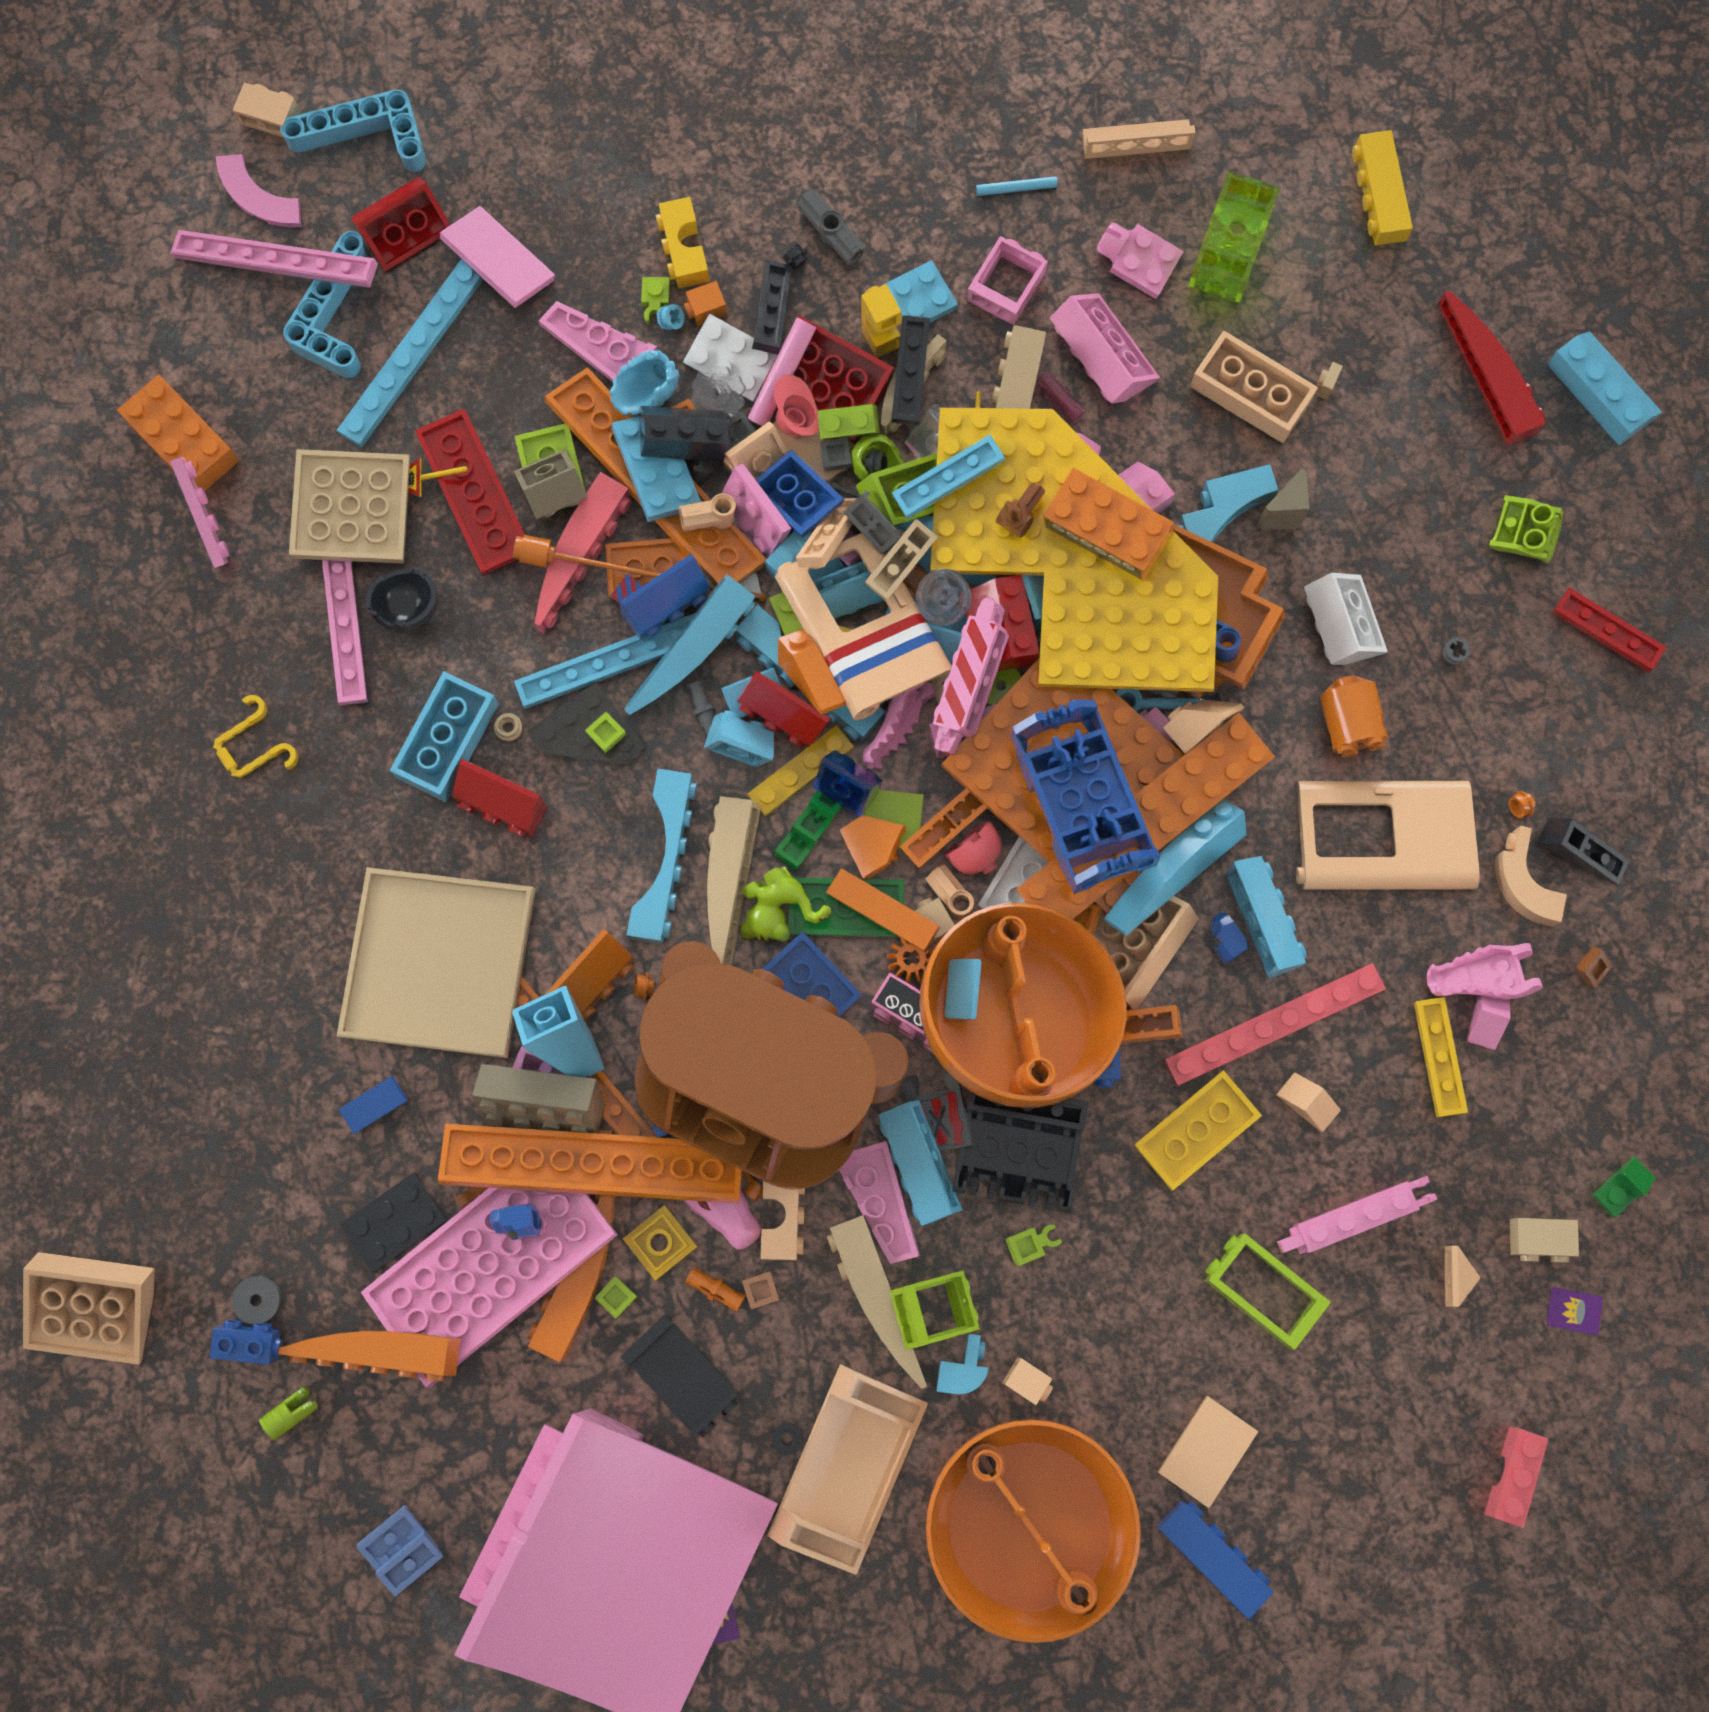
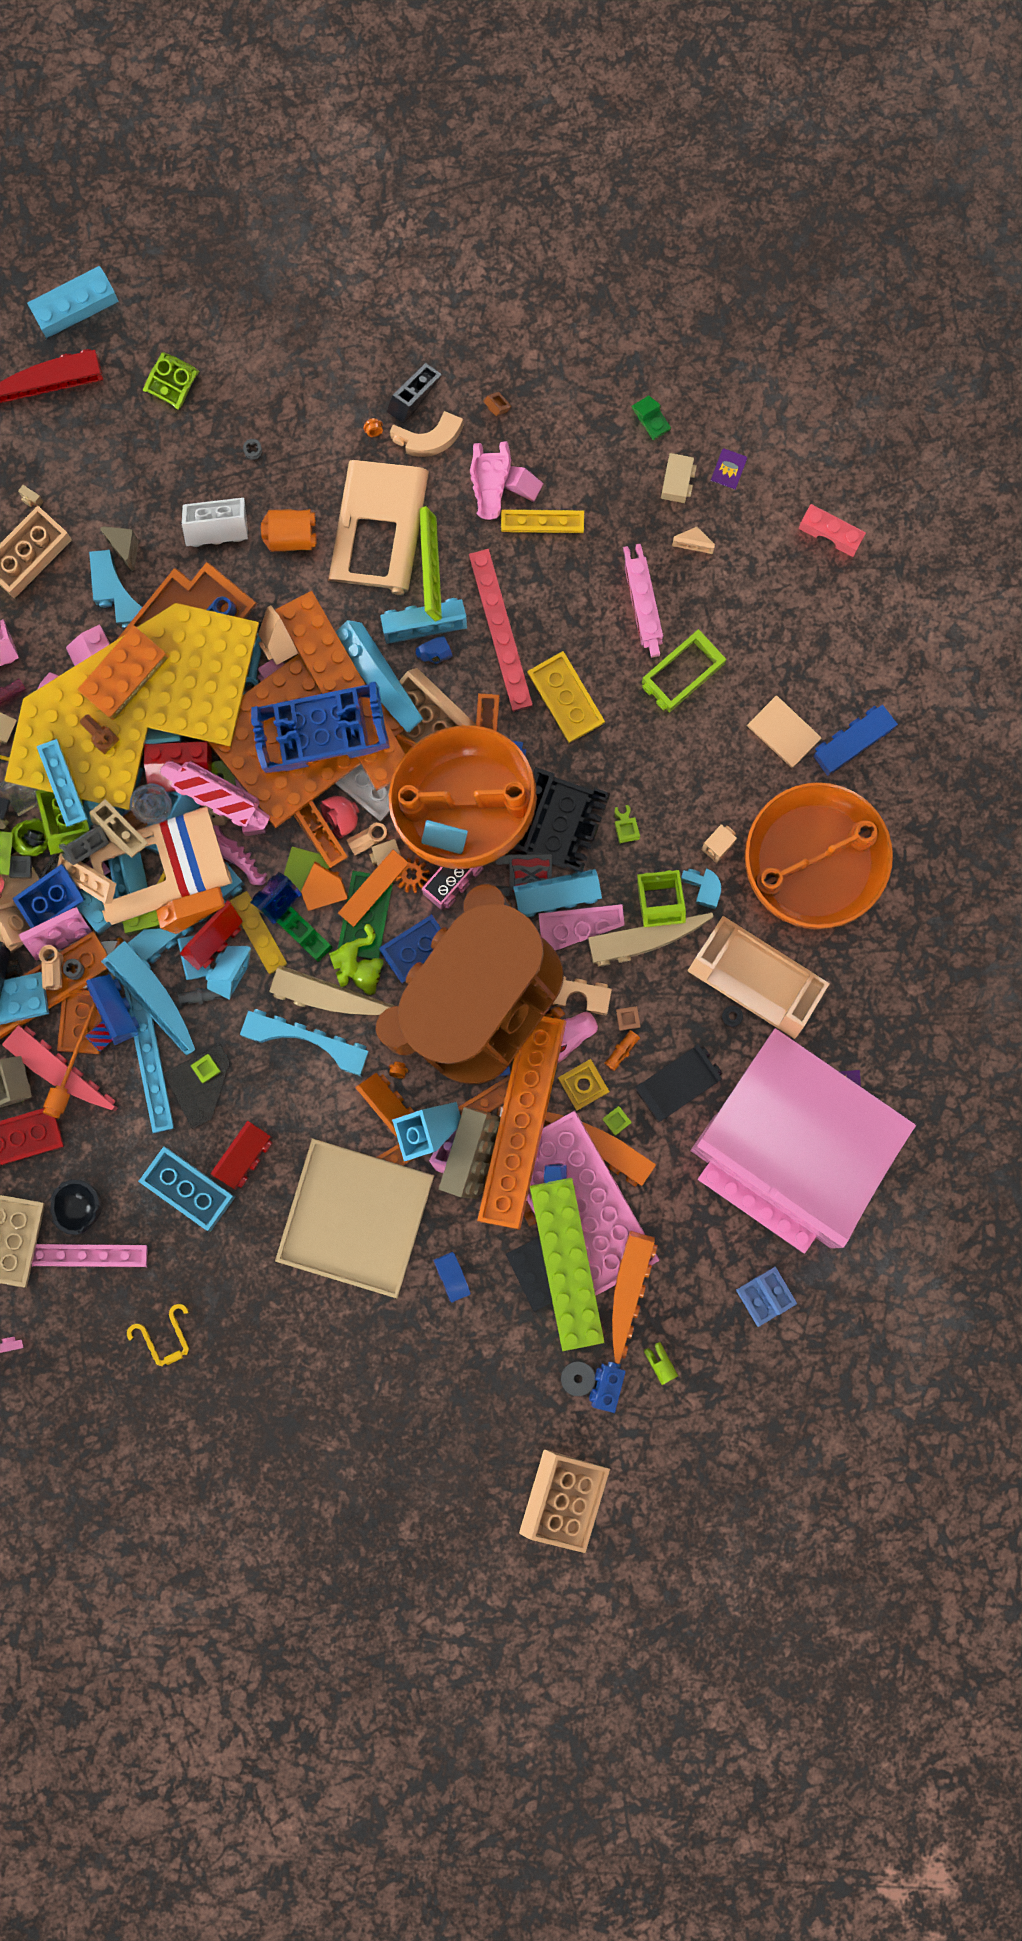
camera: 80 degrees left, 5 degrees up
tan plate [494,713,523,742] -> none
light nougat slope [1276,1072,1341,1133] -> none
red plate [1552,587,1667,673] -> none
none -> dark grey bush [63,959,84,980]
none -> lime tile [419,506,442,621]
none -> lime plate [530,1178,604,1351]

